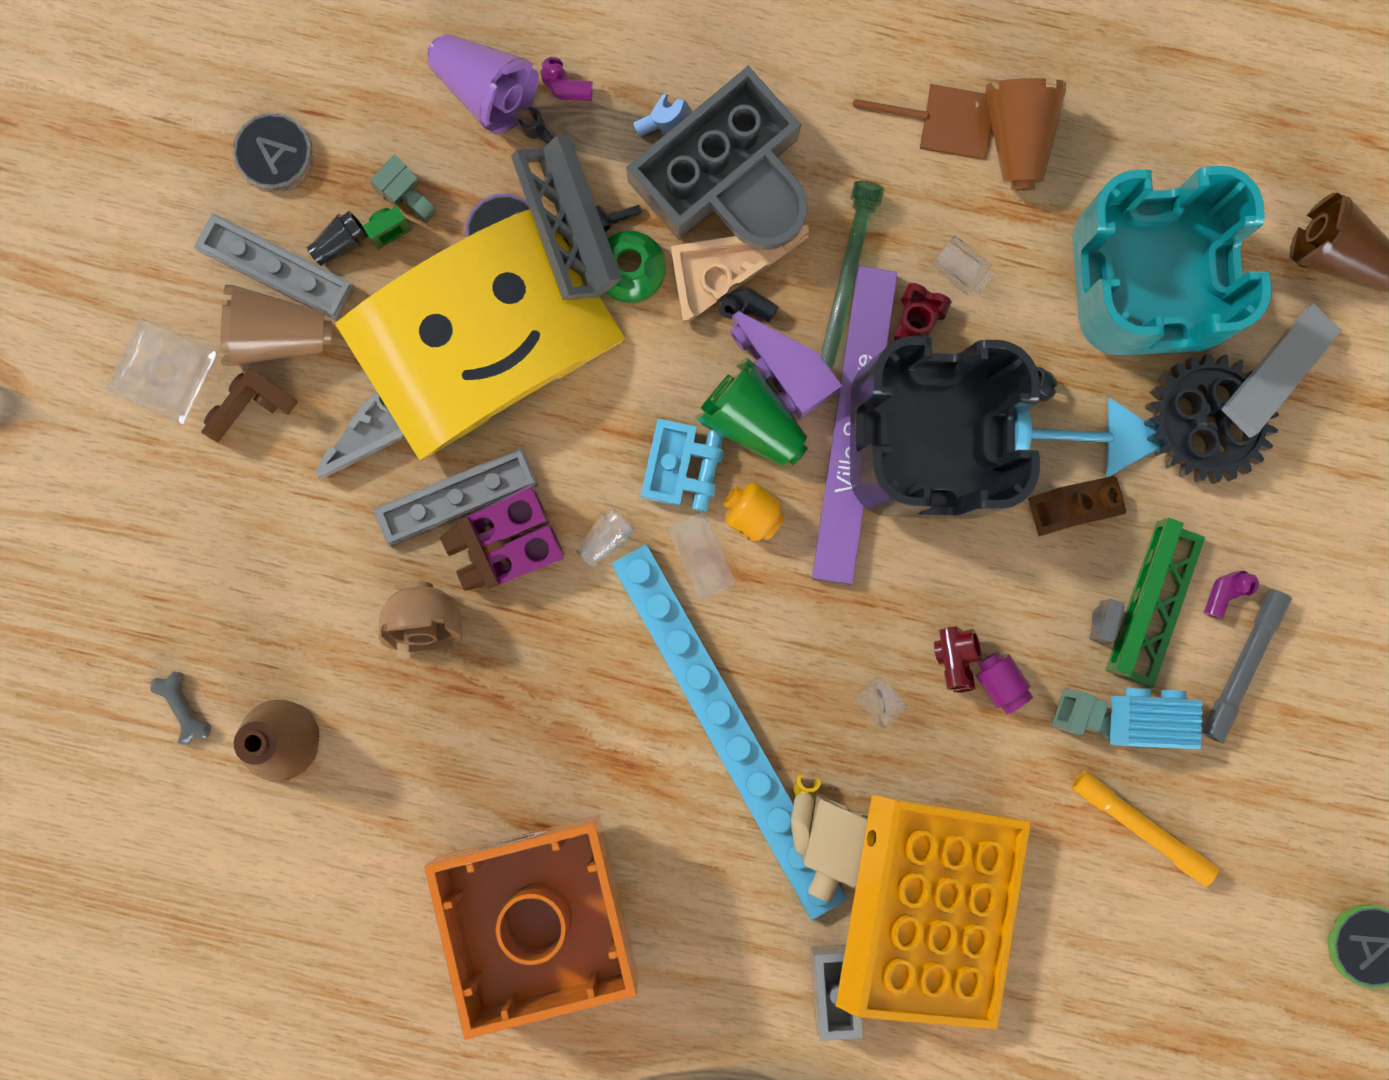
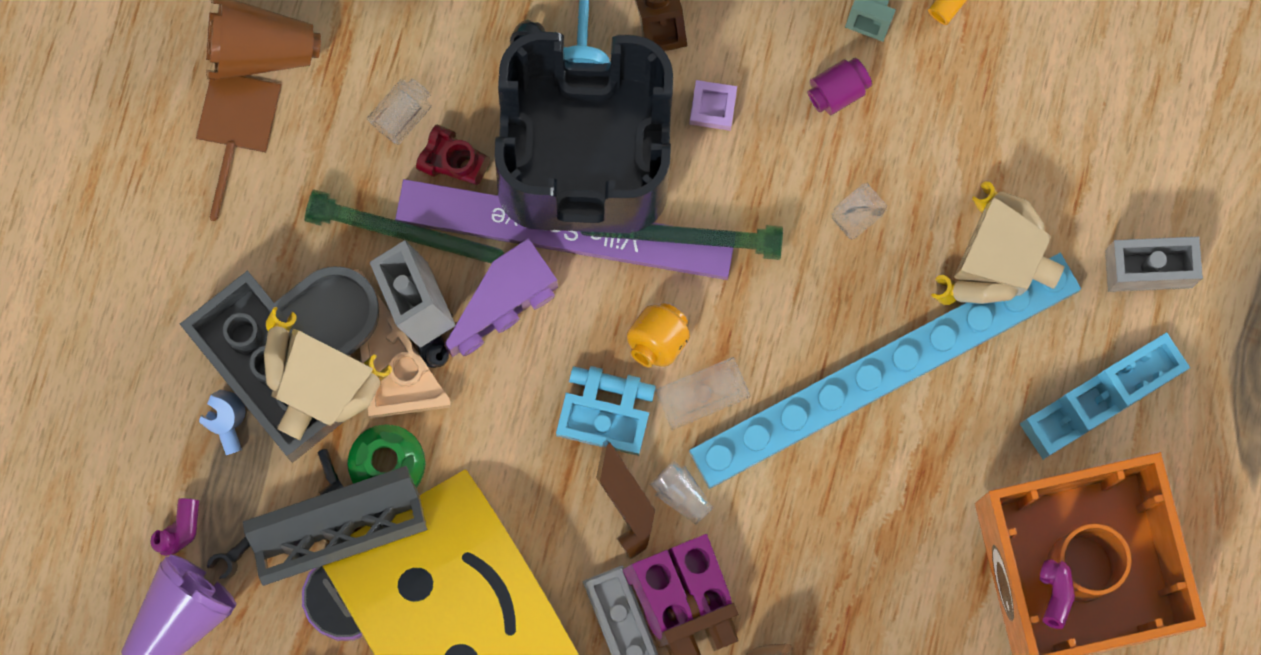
camera: 85 degrees left, 5 degrees down
green cone [695,358,808,467] -> none
light orange piece [836,794,1031,1030] -> none
dark red plate [934,626,982,693] -> none
none -> tan torso [264,307,392,440]
none -> light grey brick [369,240,456,347]
none -> clear green piece [580,224,783,260]
none -> reddish brown piece [596,440,655,559]
none -> lavender plate [689,80,737,131]
none -> medium azure slope [1020,332,1190,460]
none -> magenta arm [1040,559,1075,629]

